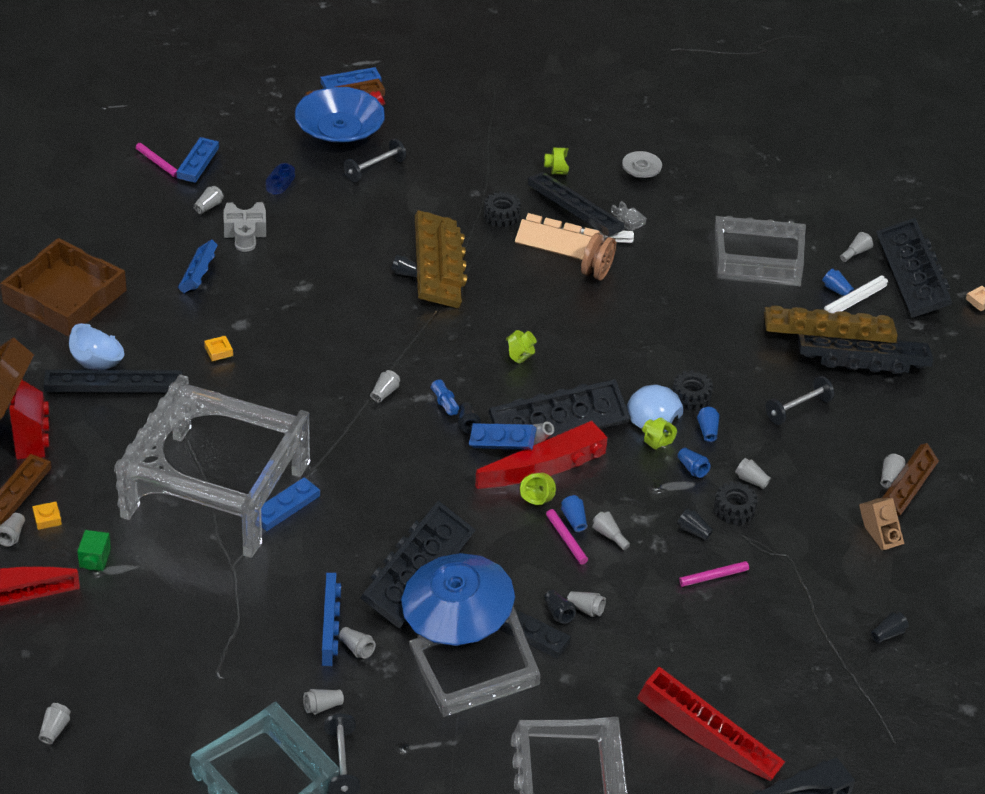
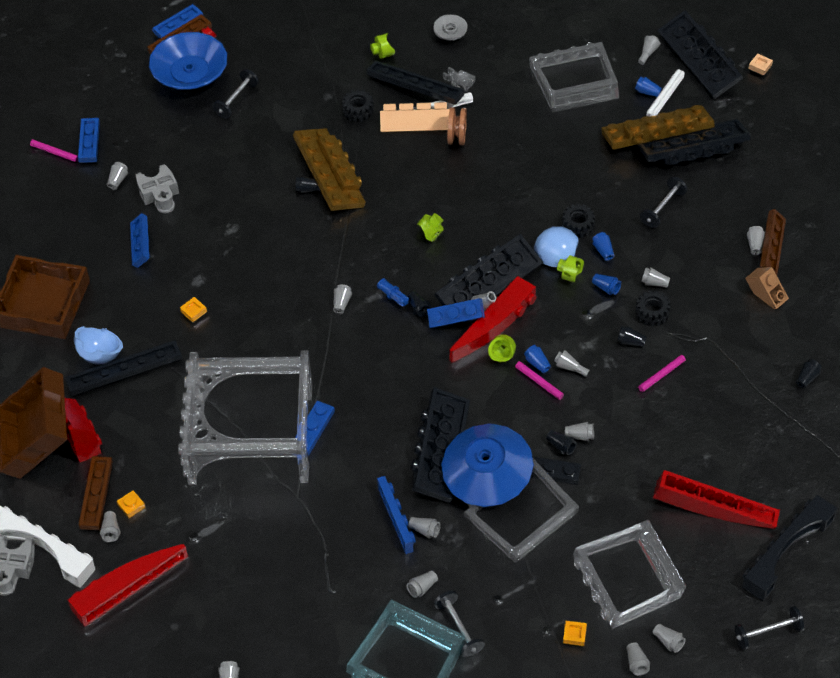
camera: 15 degrees left, 10 degrees up
green brick [77,530,111,571] -> none
clear blue plate [266,163,295,194] -> none

